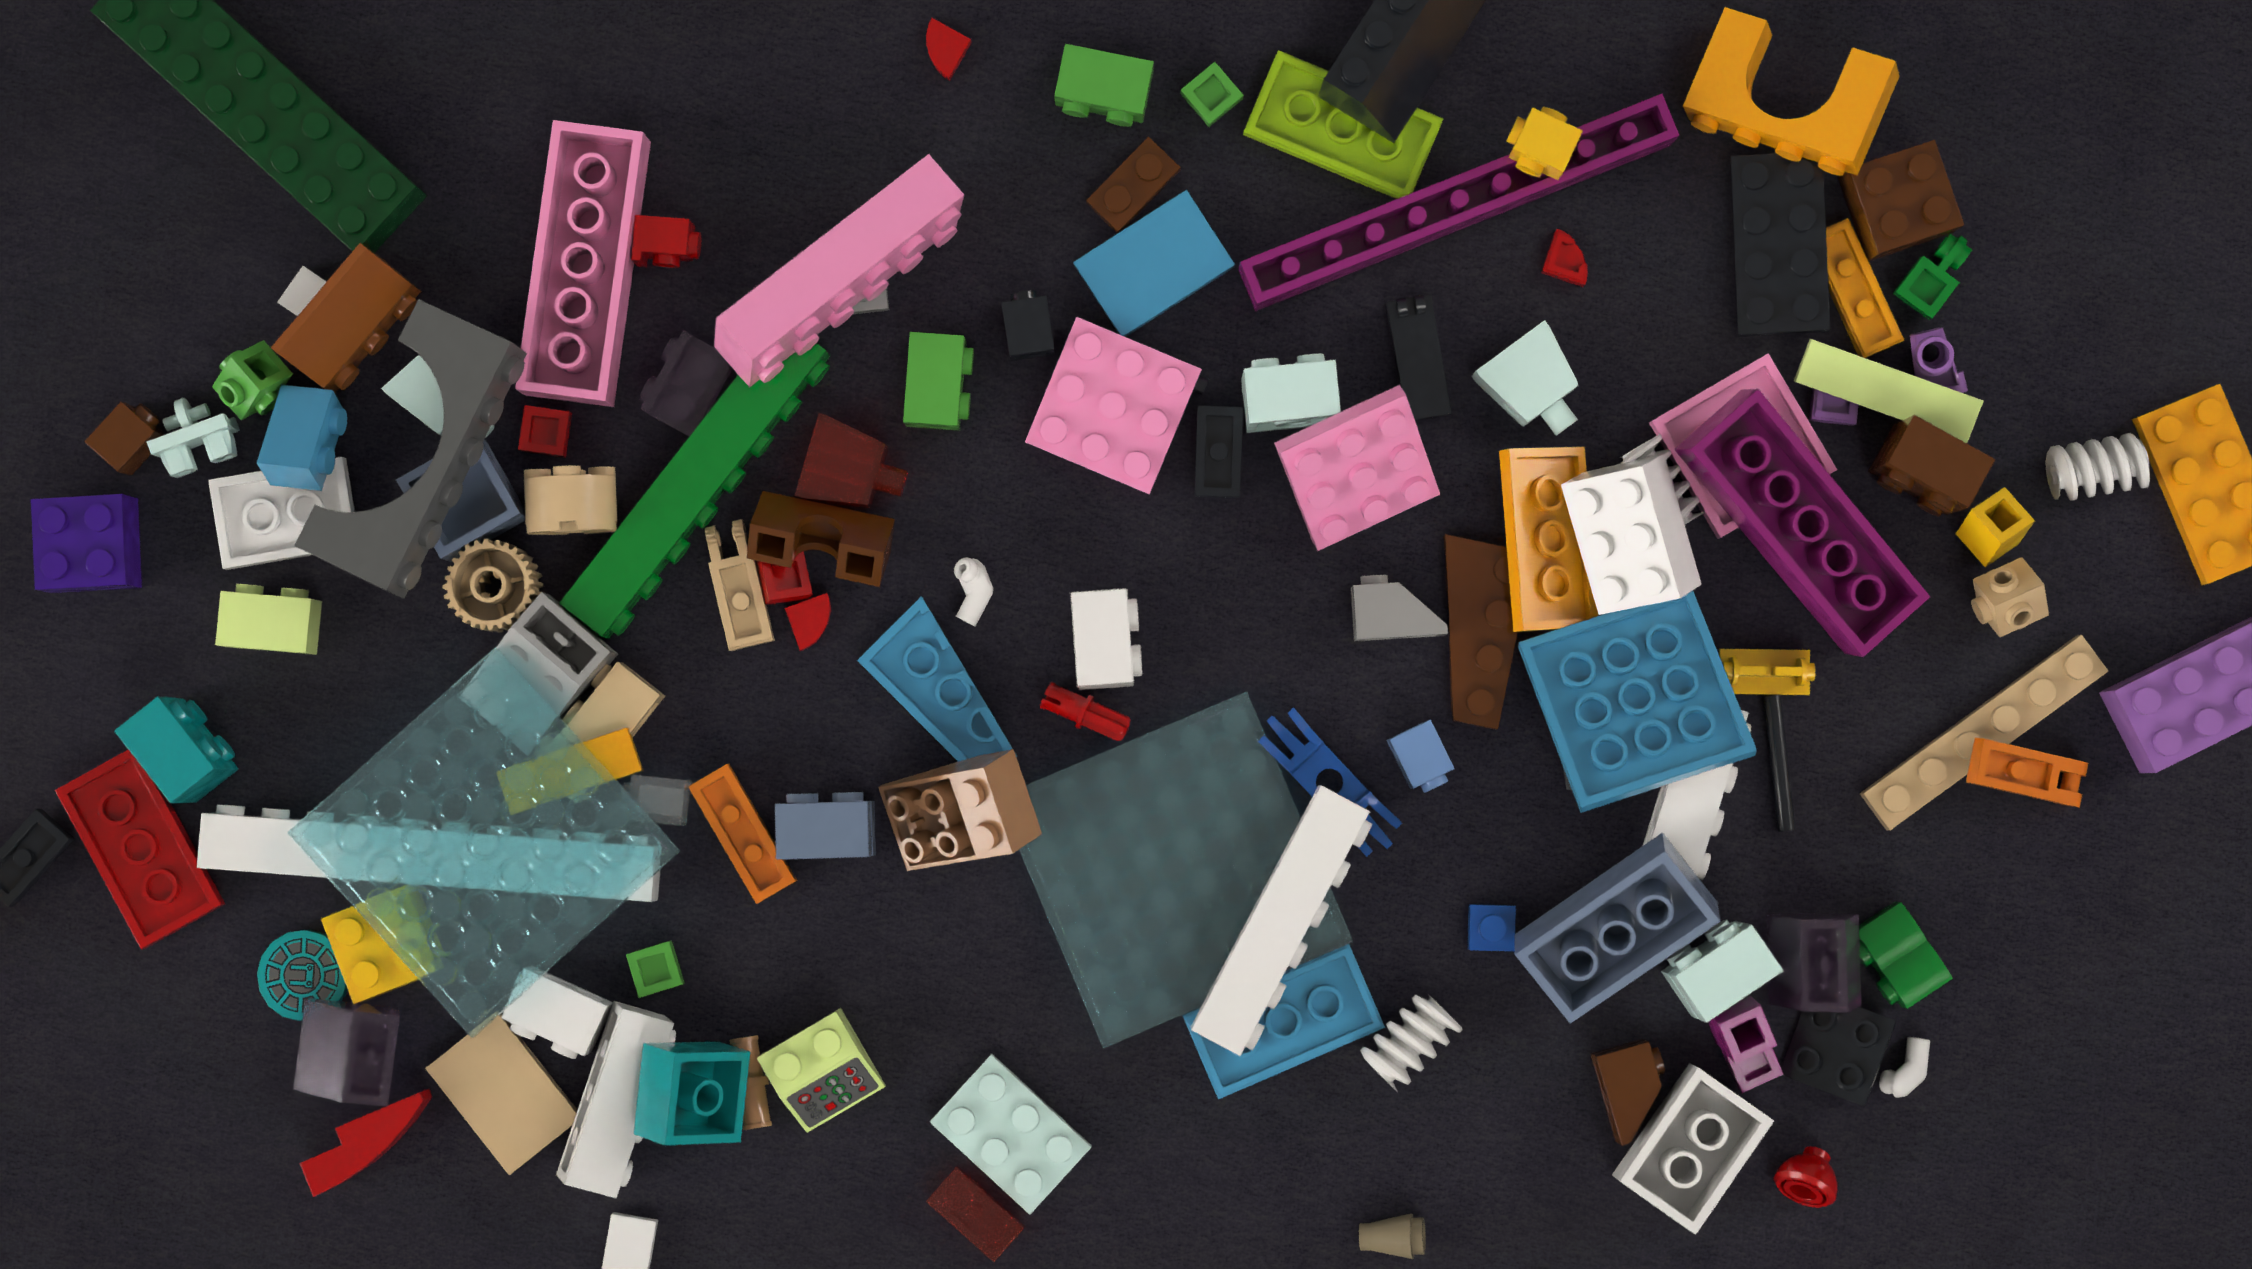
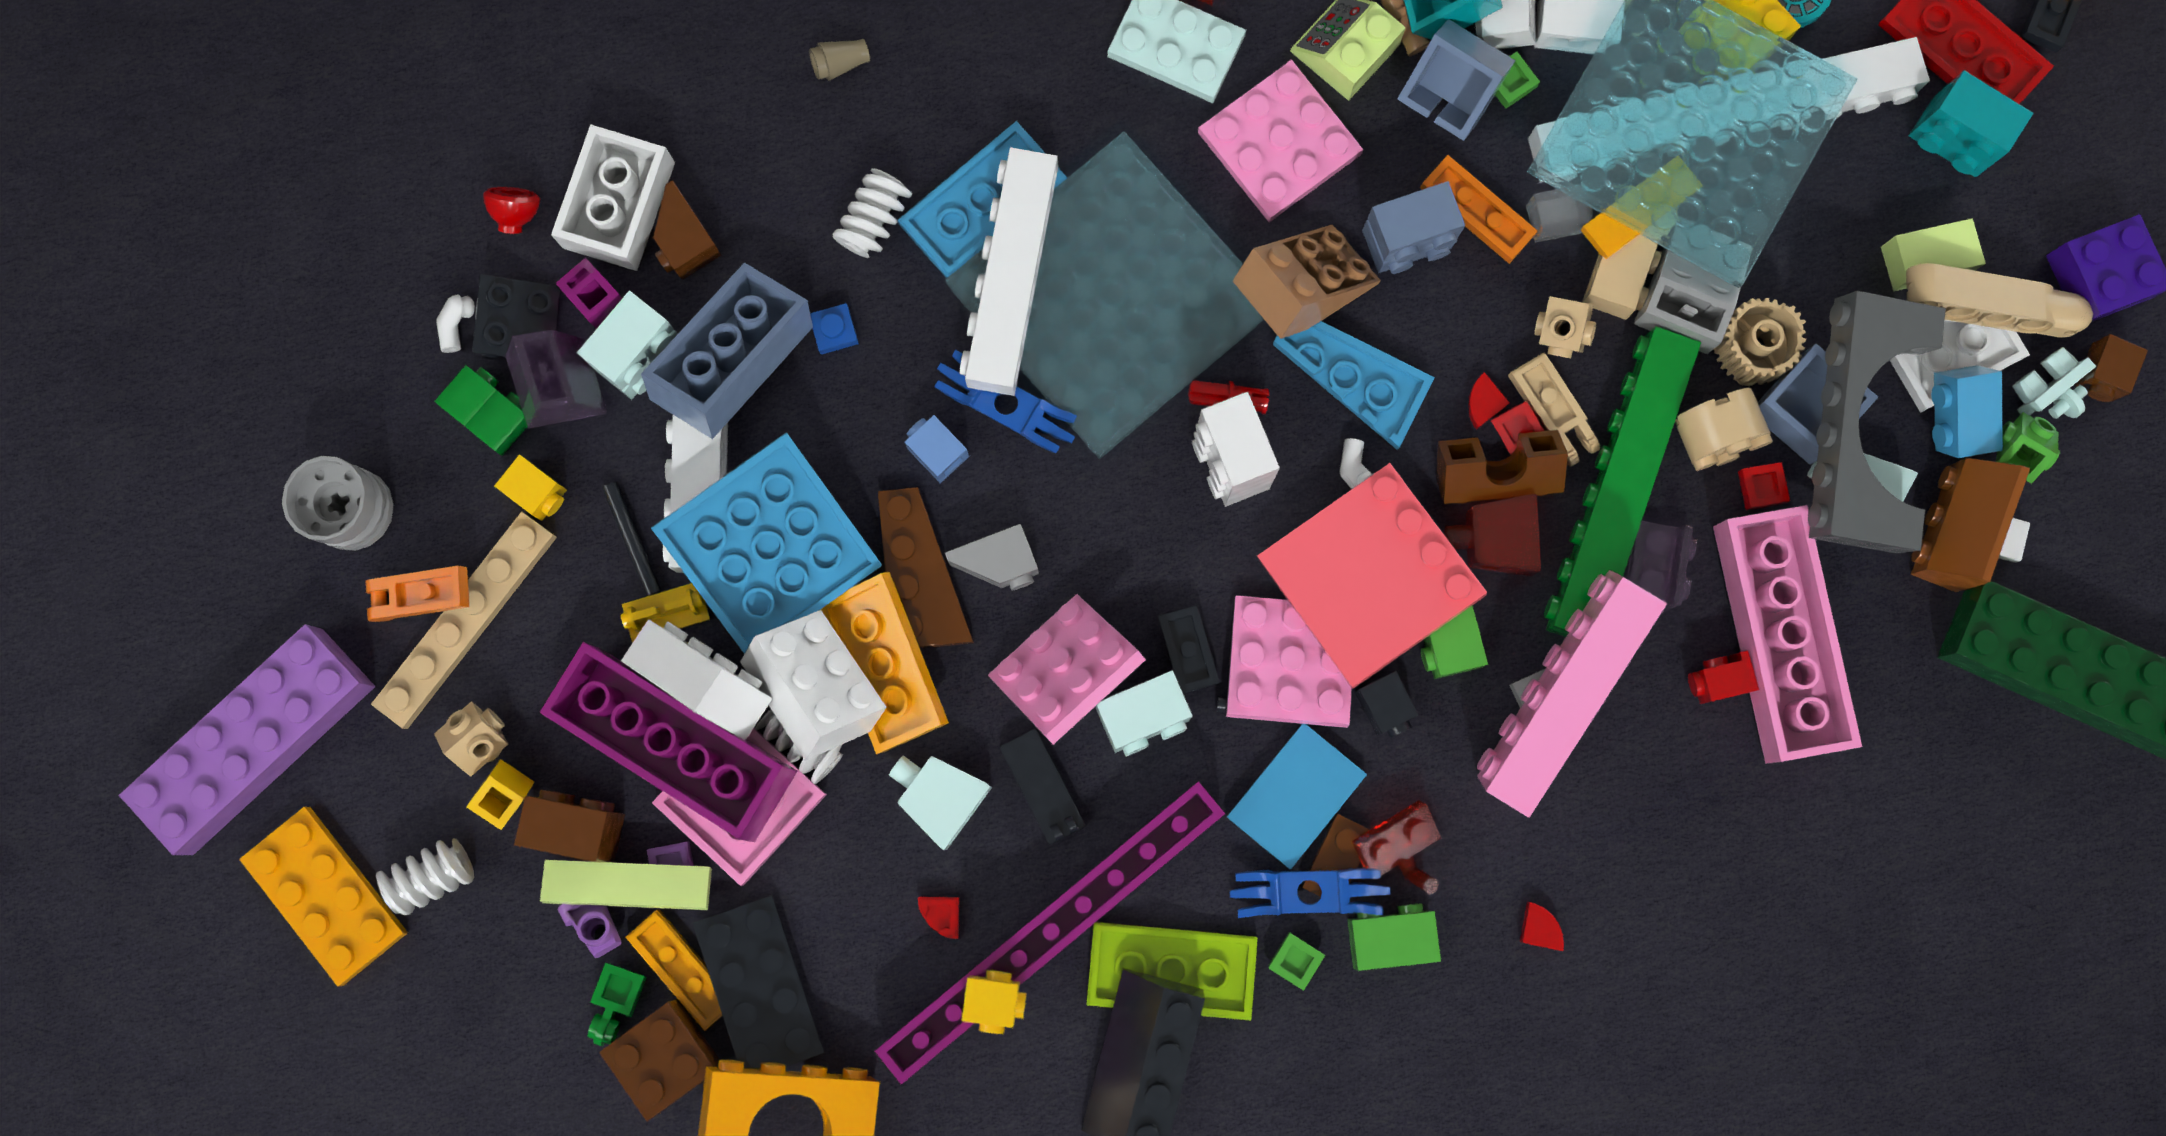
camera: 160 degrees right, 5 degrees down
none -> light grey wheel [282,456,394,551]
none -> yellow brick [494,454,566,521]
none -> white brick [621,619,773,740]
none -> bright pink plate [1198,60,1363,222]
none -> blue piece [1230,868,1391,918]
none -> coral plate [1257,463,1487,689]
none -> clear red plate [1352,800,1441,894]
none -> sand blue piece [1398,19,1515,141]
none -> tan brick [1535,296,1596,358]
none -> tan piece [1906,263,2093,338]

